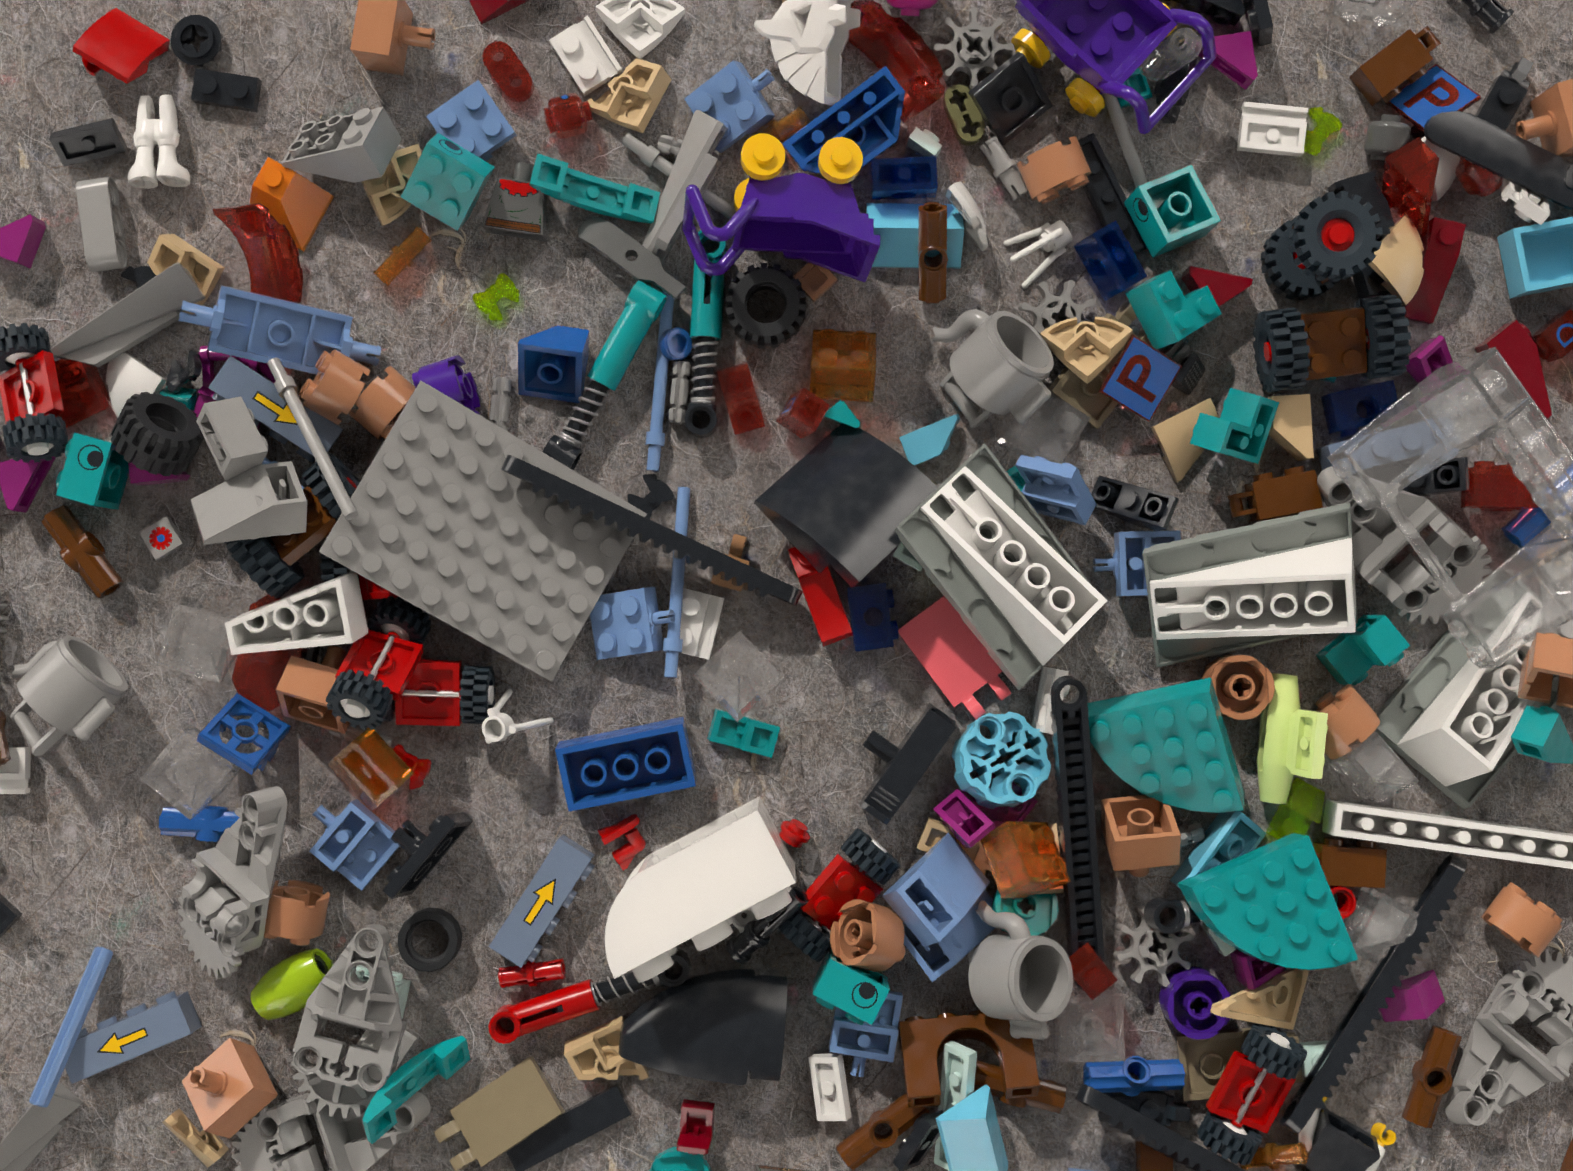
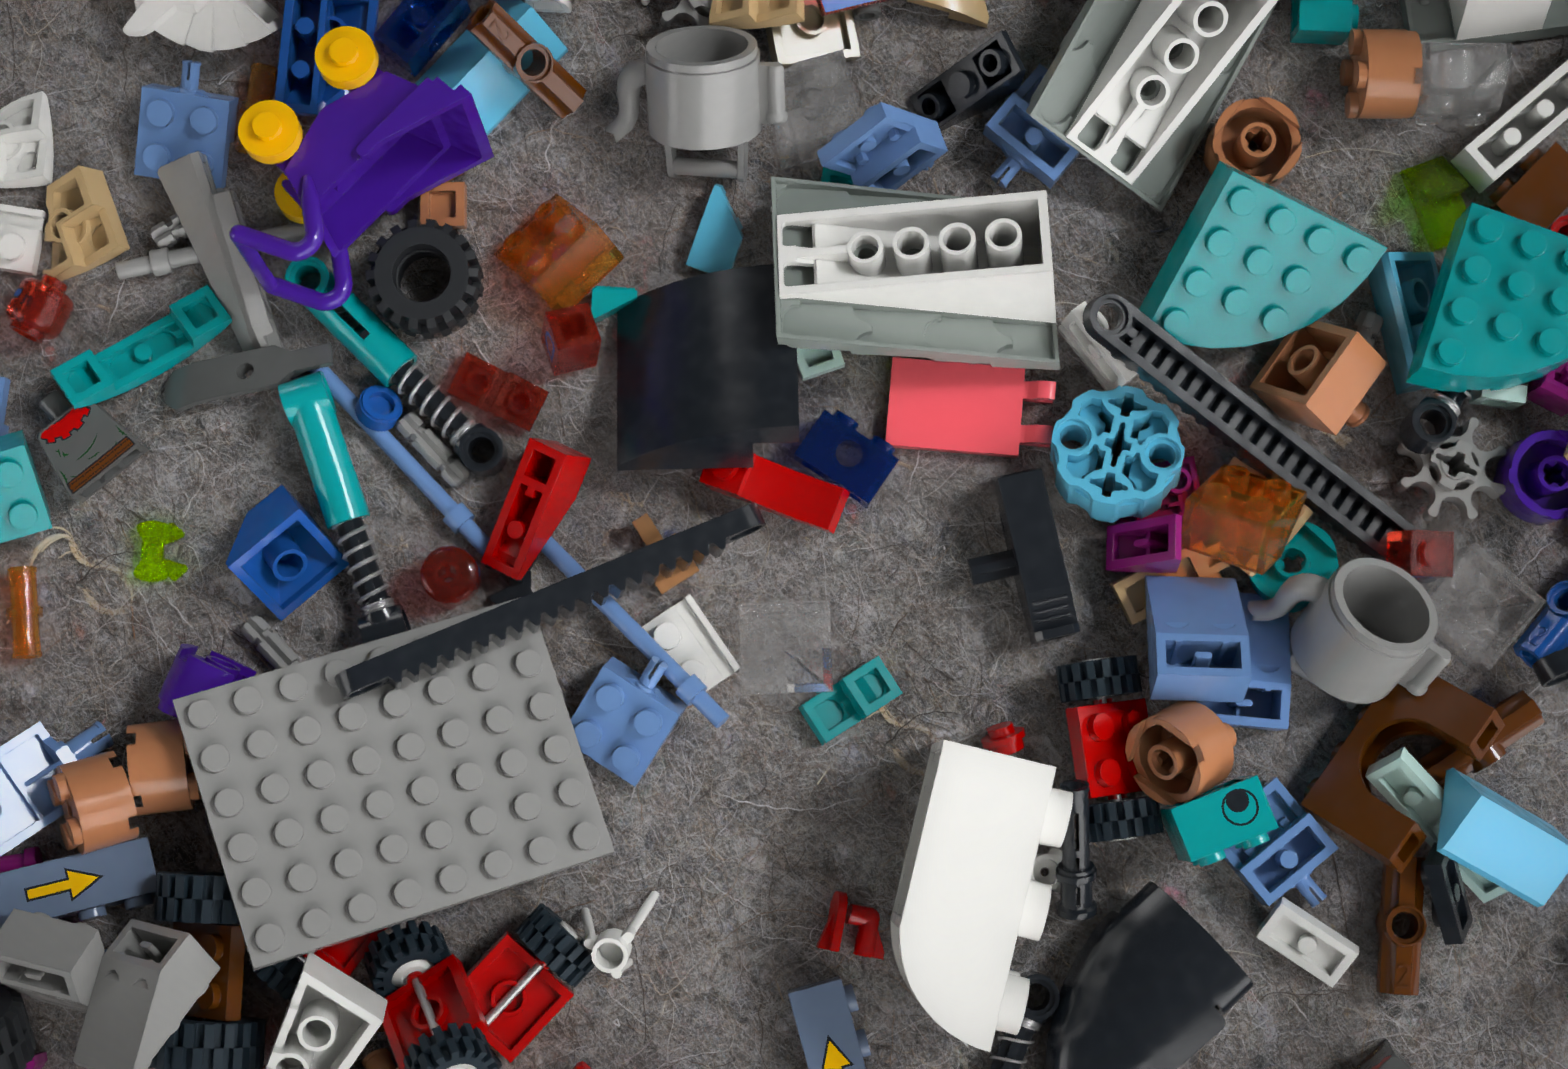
camera: 55 degrees left, 5 degrees down
light grey bar [267,358,358,520] -> none
blue brick [555,717,697,812] -> none
yellowish green plate [1257,673,1328,804] -> none
none -> clear red head [420,545,482,606]
none -> red slope [481,437,592,580]

